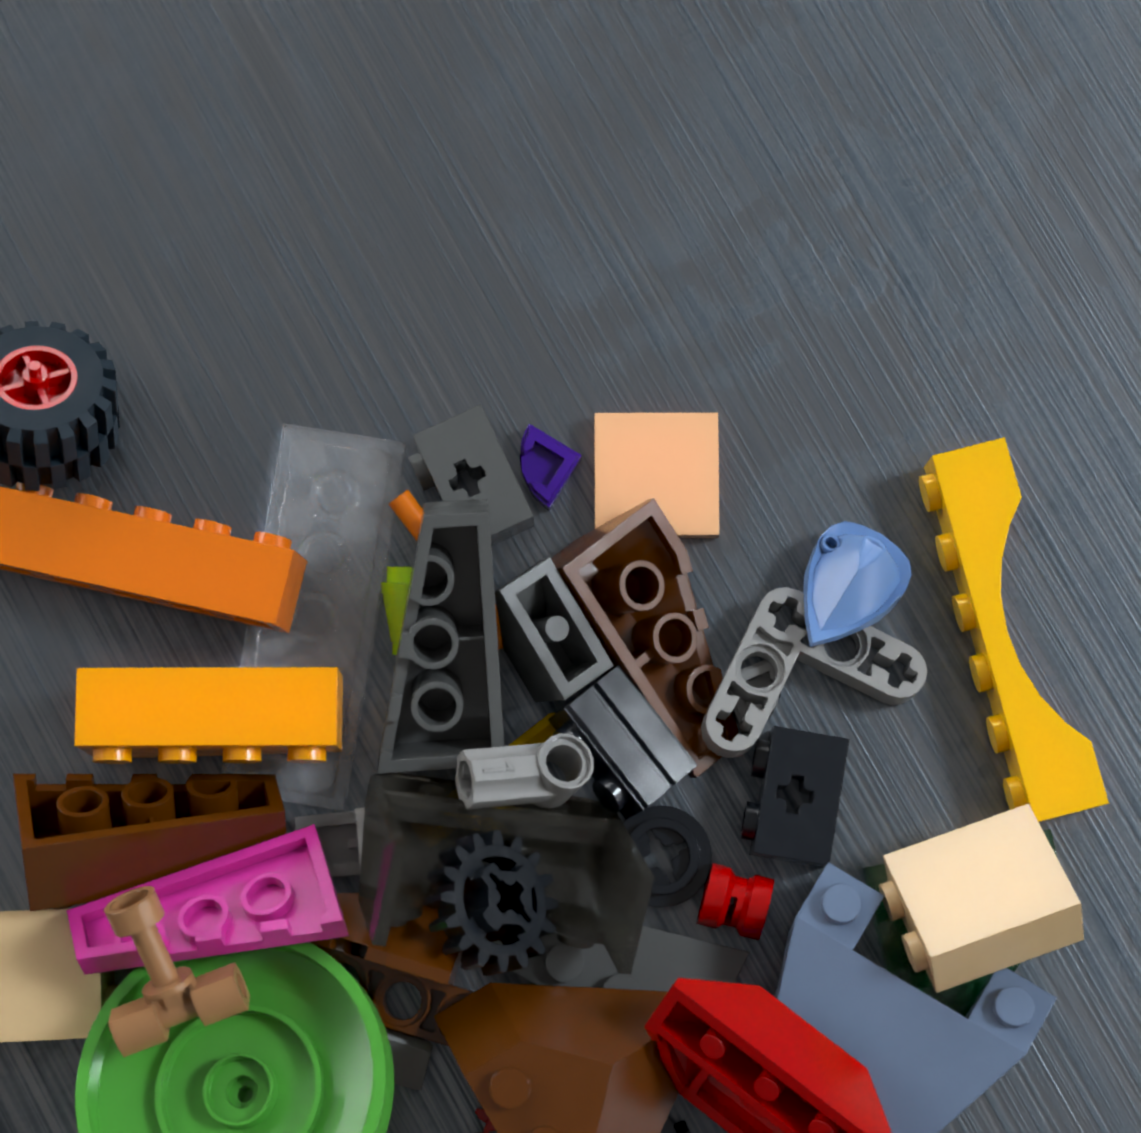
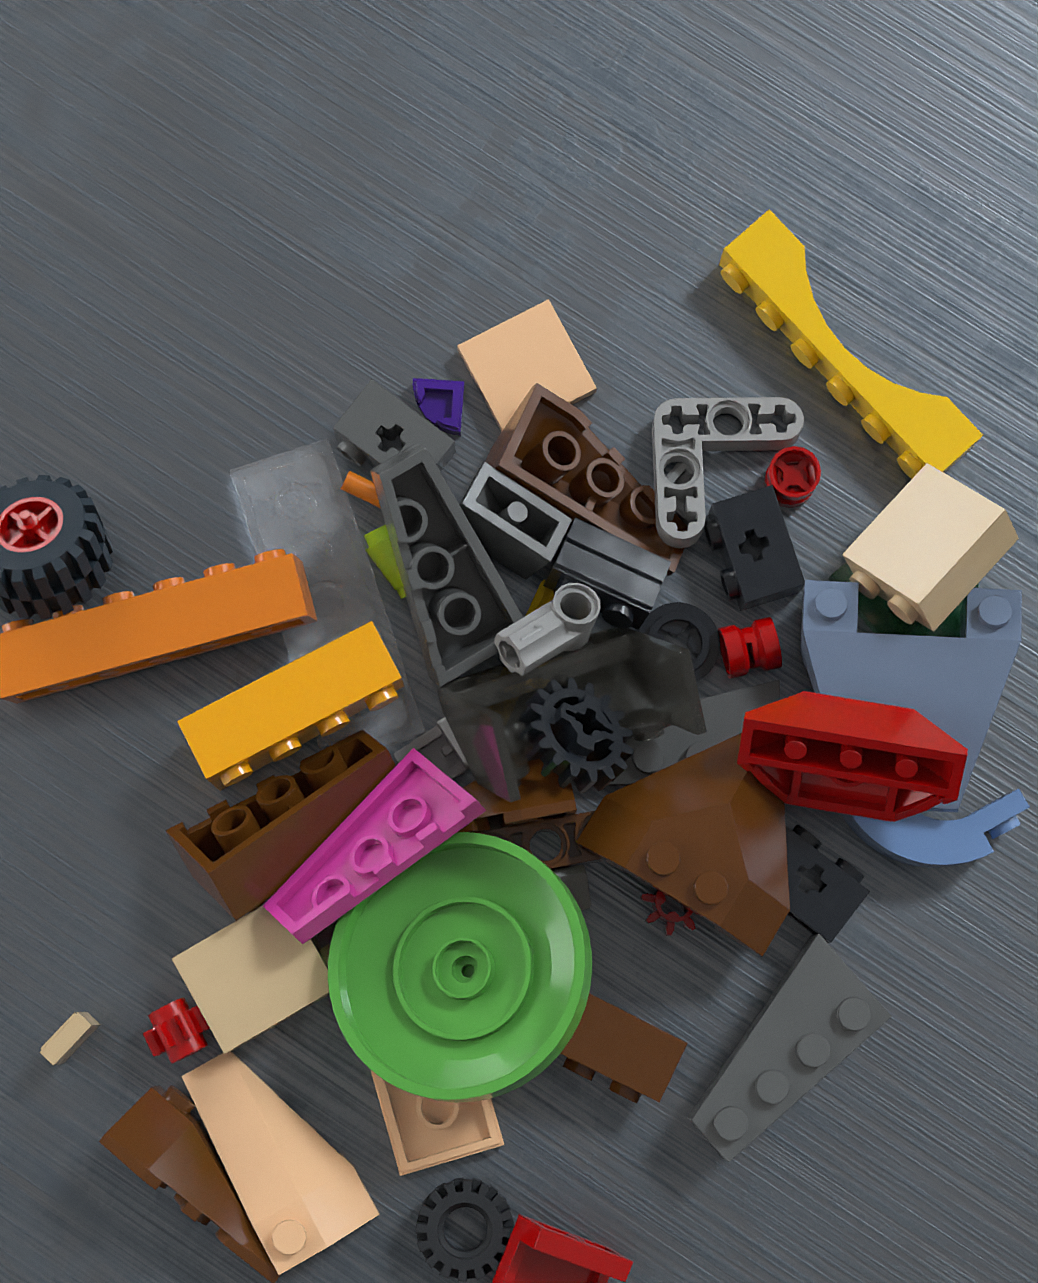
camera: 30 degrees left, 0 degrees up
medium nougat bar [104,886,250,1057] -> none
medium blue piece [804,521,912,647] -> none
none -> red wheel [763,446,821,508]

